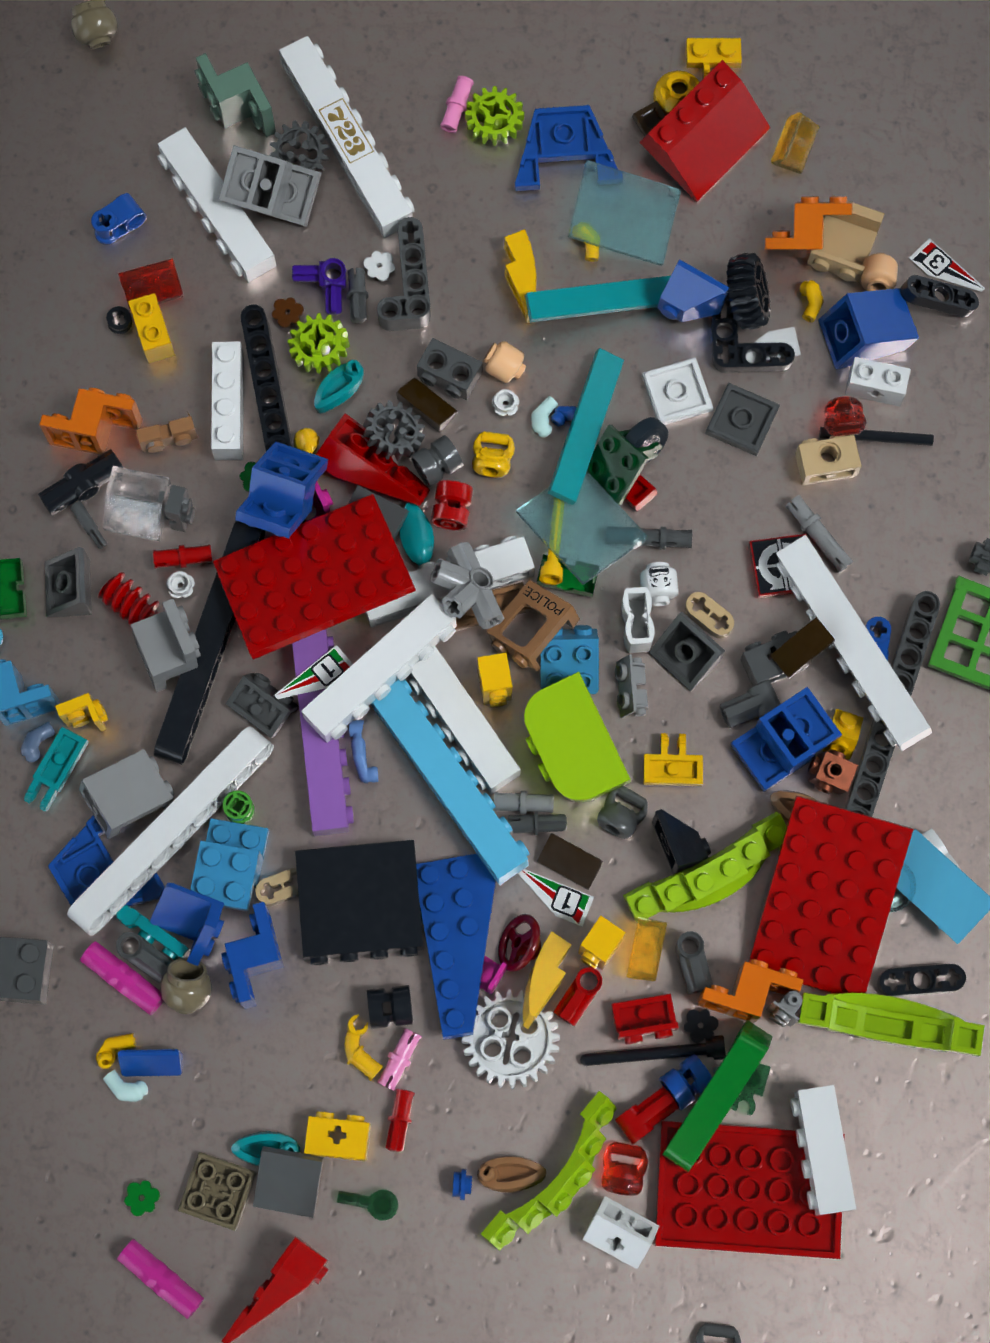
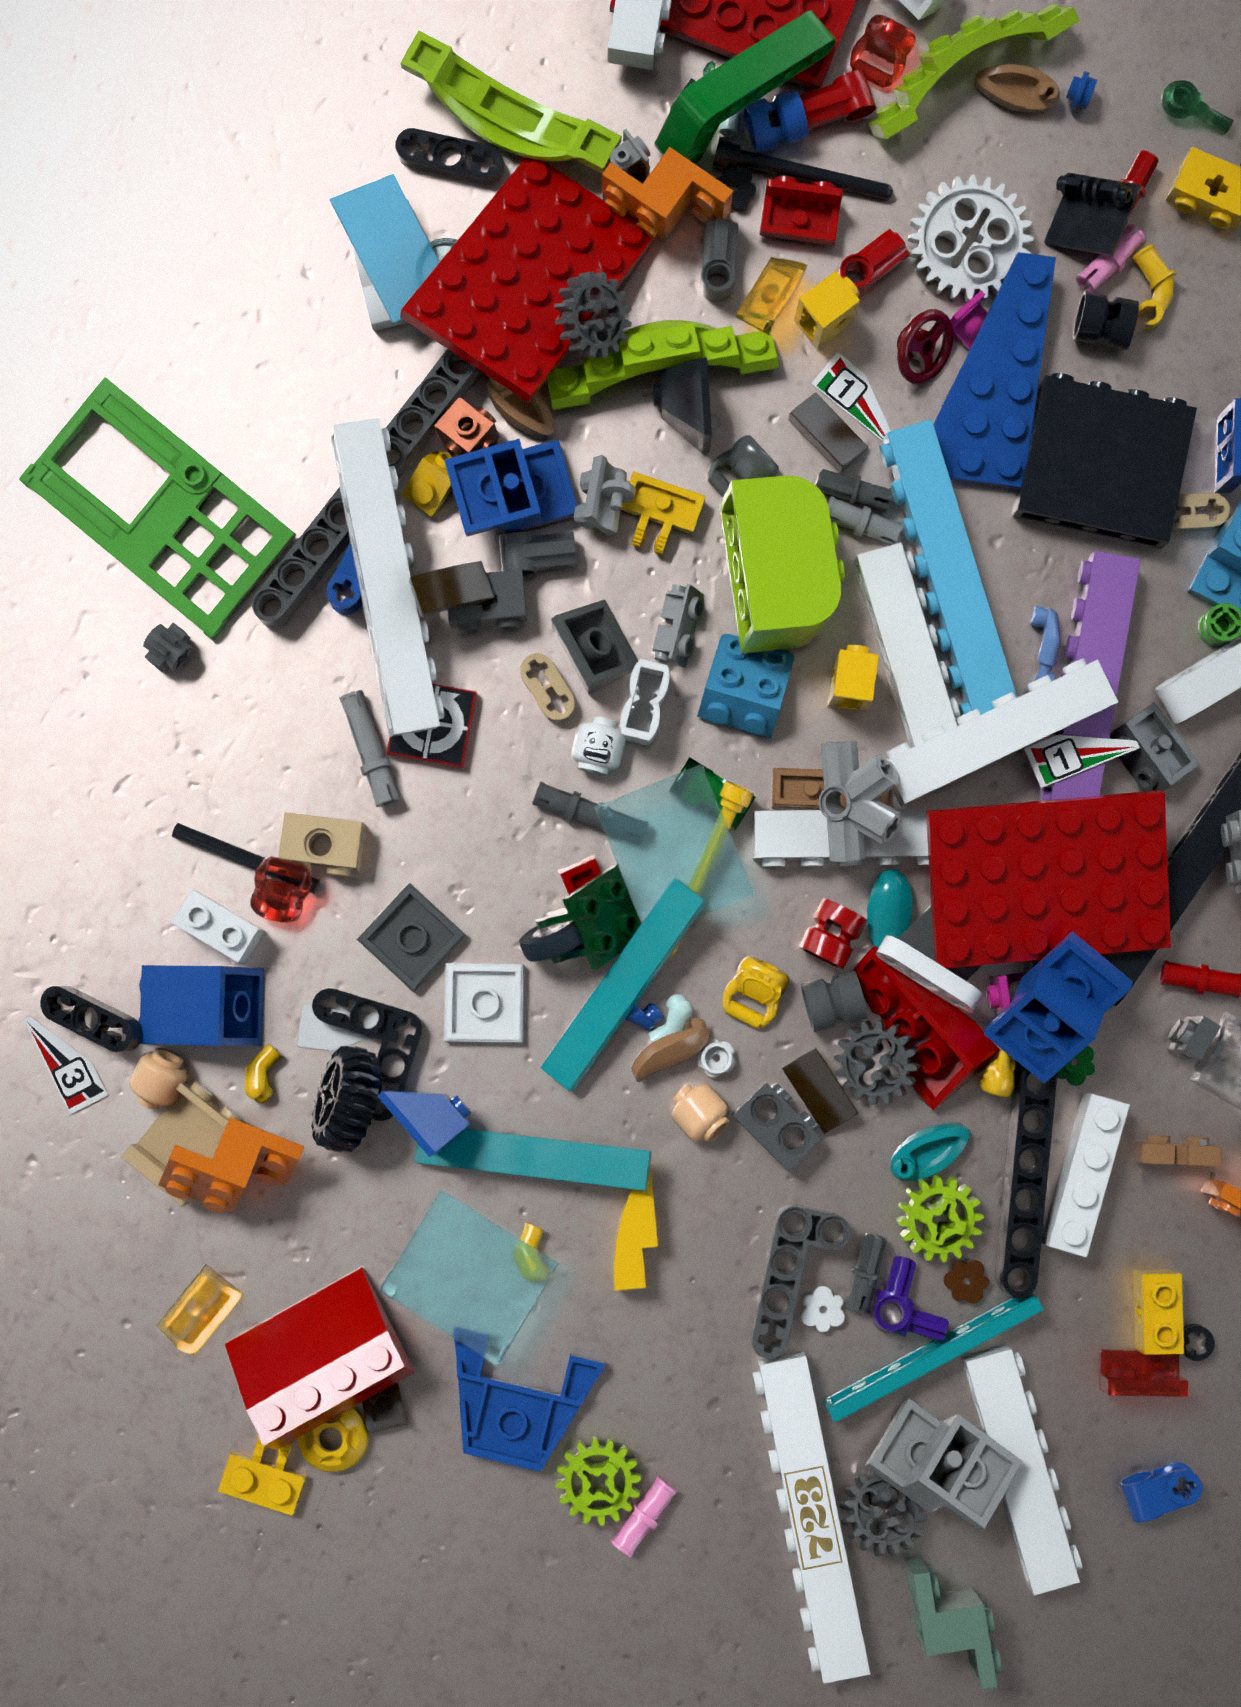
camera: 160 degrees left, 10 degrees up
white plate [166,571,195,599] -> none
medium nougat window [486,579,580,672] -> none
yellow slope [523,931,572,1029] -> none
none -> dark grey gear [554,271,632,359]
none -> light grey hips [574,455,635,535]
none -> medium nougat arm [631,1018,711,1082]
none -> teal tile [823,1293,1044,1423]
none -> white beam [876,936,983,1013]
none -> black hinge [1044,173,1141,256]

